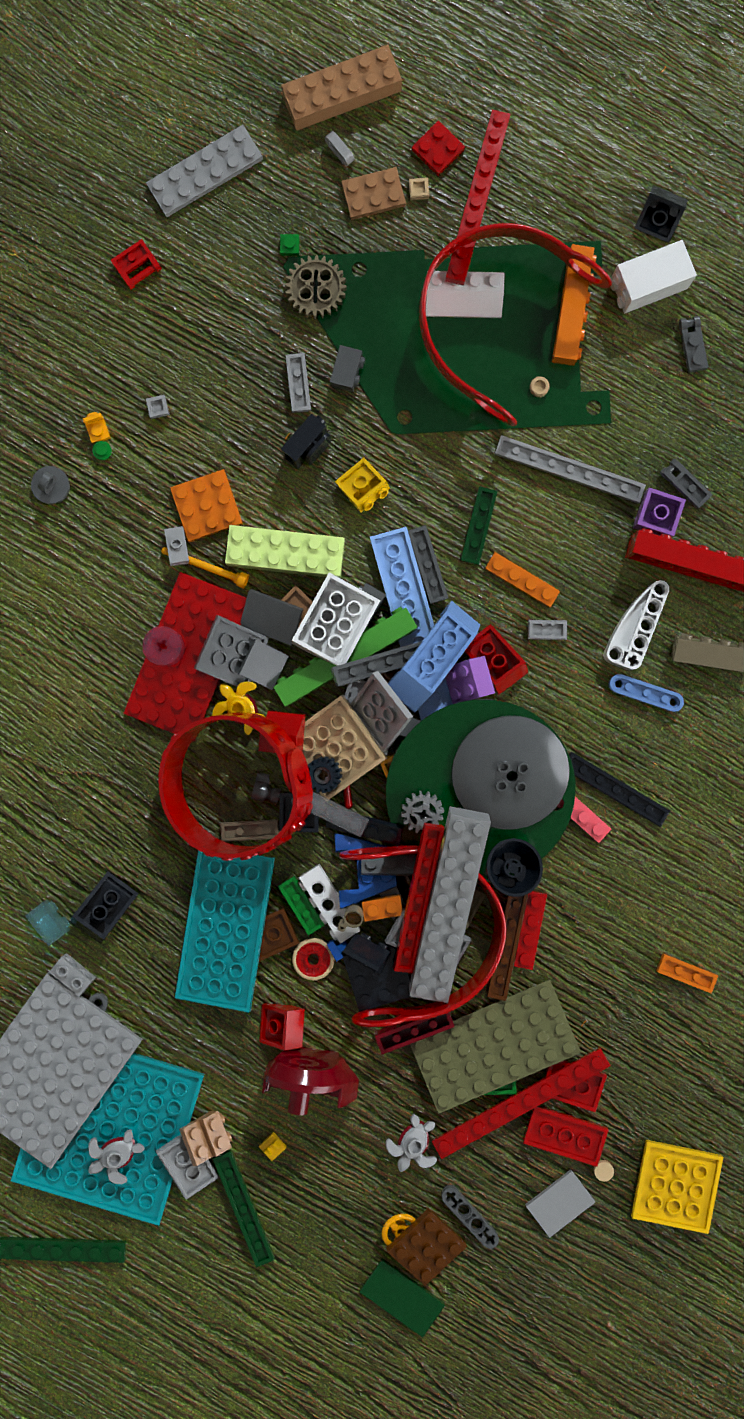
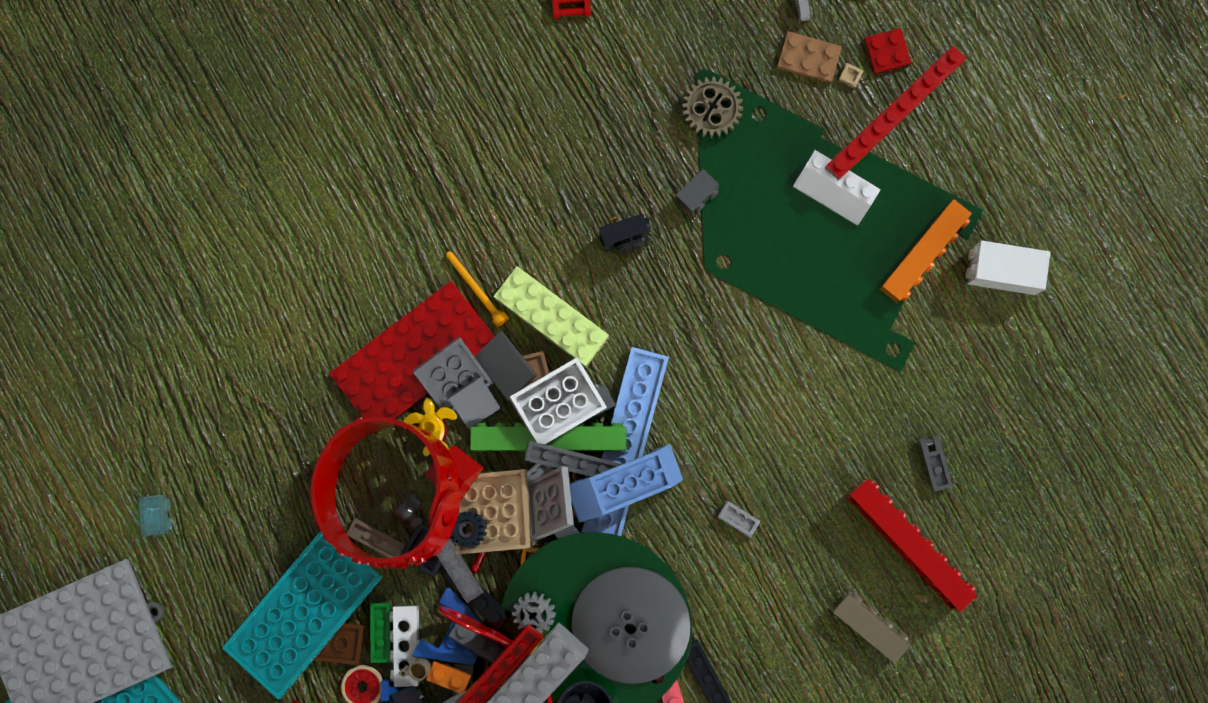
camera: 30 degrees right, 5 degrees down
dark grey tile [31,466,70,505] -> none
light grey brick [49,953,96,996] -> none
black slope [70,871,139,944] -> none
light orange bracket [82,412,111,445] -> none
green plate [92,441,112,460] -> none
clear pink brick [142,626,185,667] -> none
light grey plate [146,395,170,419] -> none
light grey plate [164,526,189,566] -> none
orange plate [170,469,243,542] -> none
green plate [280,234,300,256] -> none
light grey plate [286,353,311,413] -> none
yellow plate [335,458,390,512] -> none
dark grey plate [408,525,448,604] -> none
red piece [419,223,612,426] -> none
medium lavender brick [445,656,495,704] -> none
dark green plate [460,486,498,566] -> none
red slope [464,624,529,695] -> none
orange plate [485,552,560,608] -> none
light grey plate [495,435,646,504] -> none
tan tile [530,377,549,397] -> none
white beam [603,580,669,670] -> none
medium blue plate [609,674,684,712] -> none
medium lavender brick [633,488,686,537] -> none
black slope [634,185,688,243] -> none
dark grey plate [679,316,708,373] -> none

